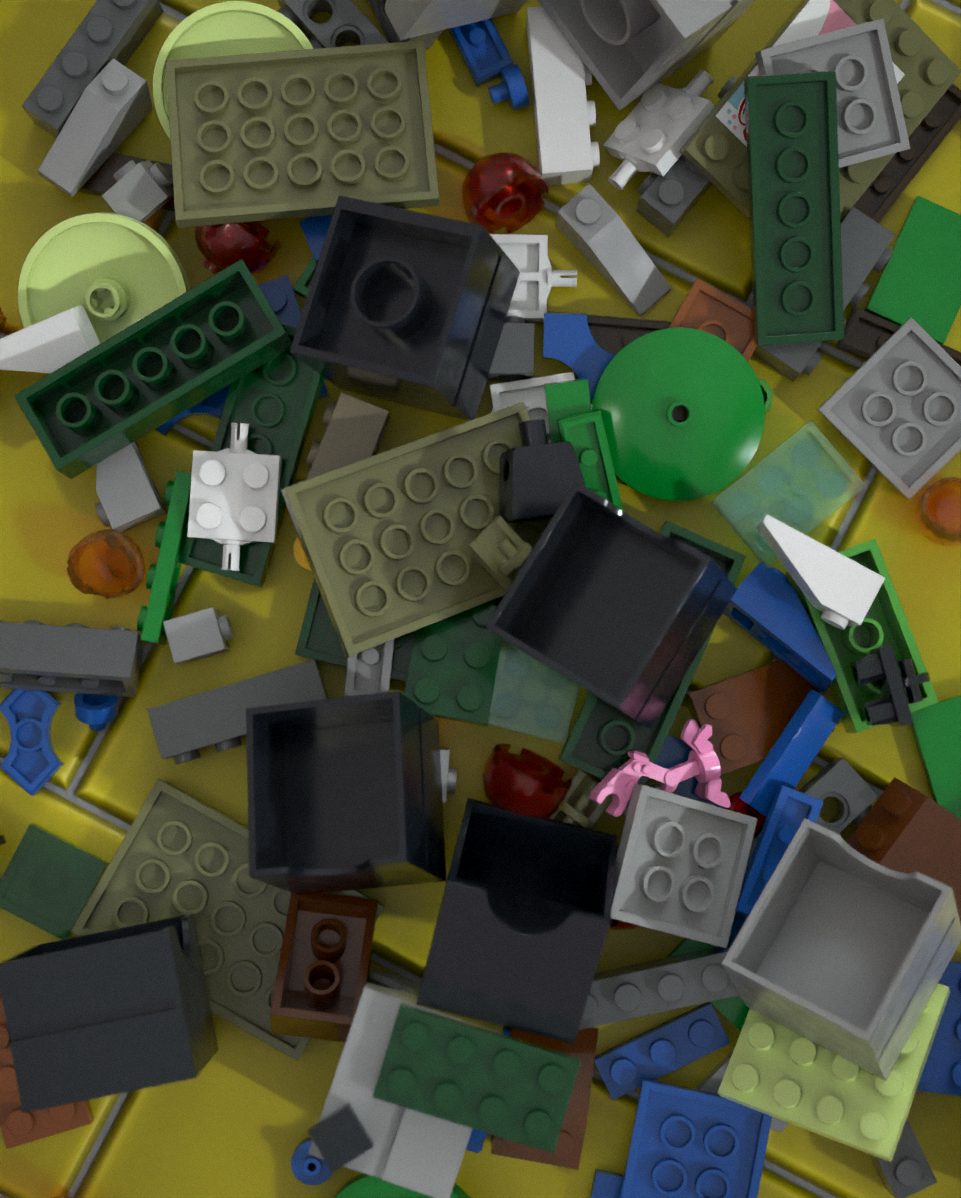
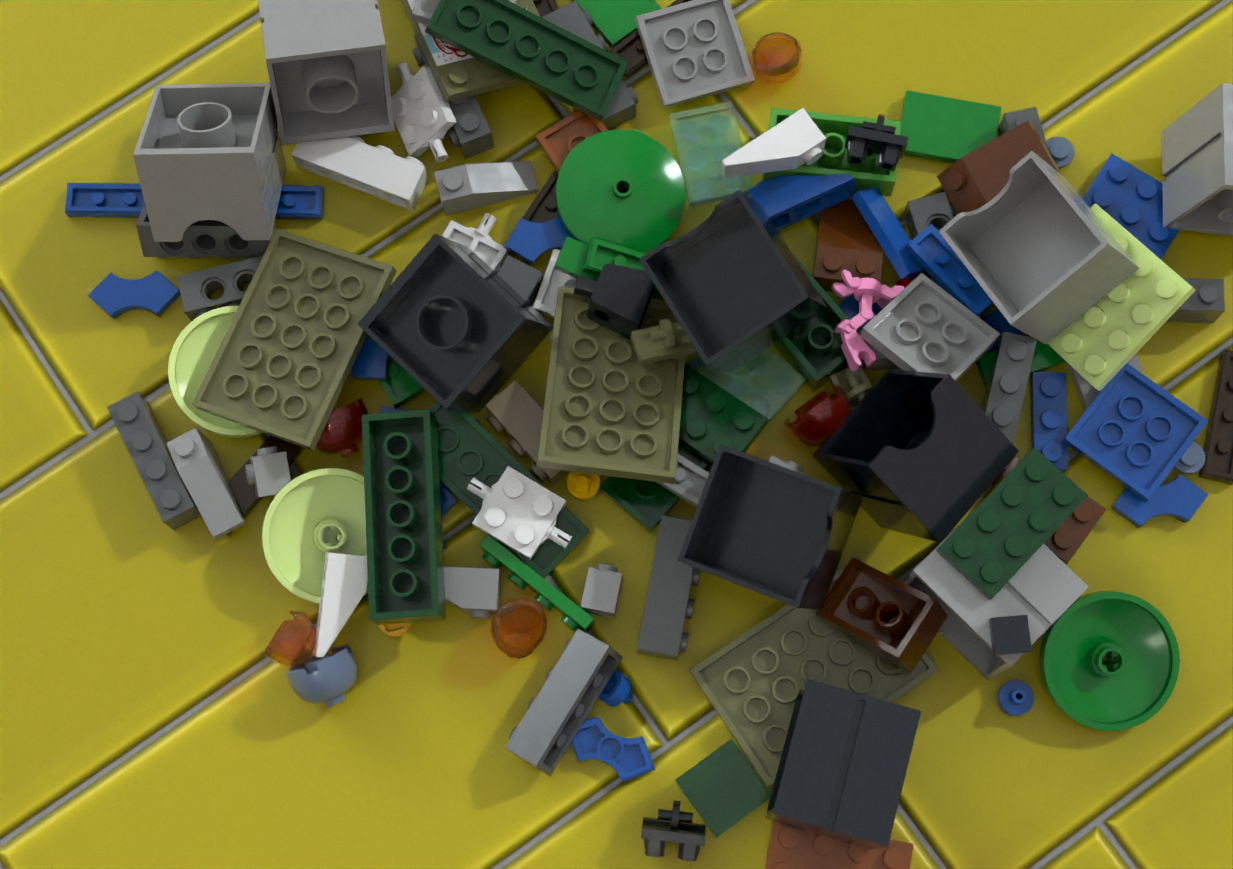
camera: 55 degrees left, 10 degrees down
clear red cylinder [462,152,549,234] -> none
blue tile [488,64,530,111] -> none

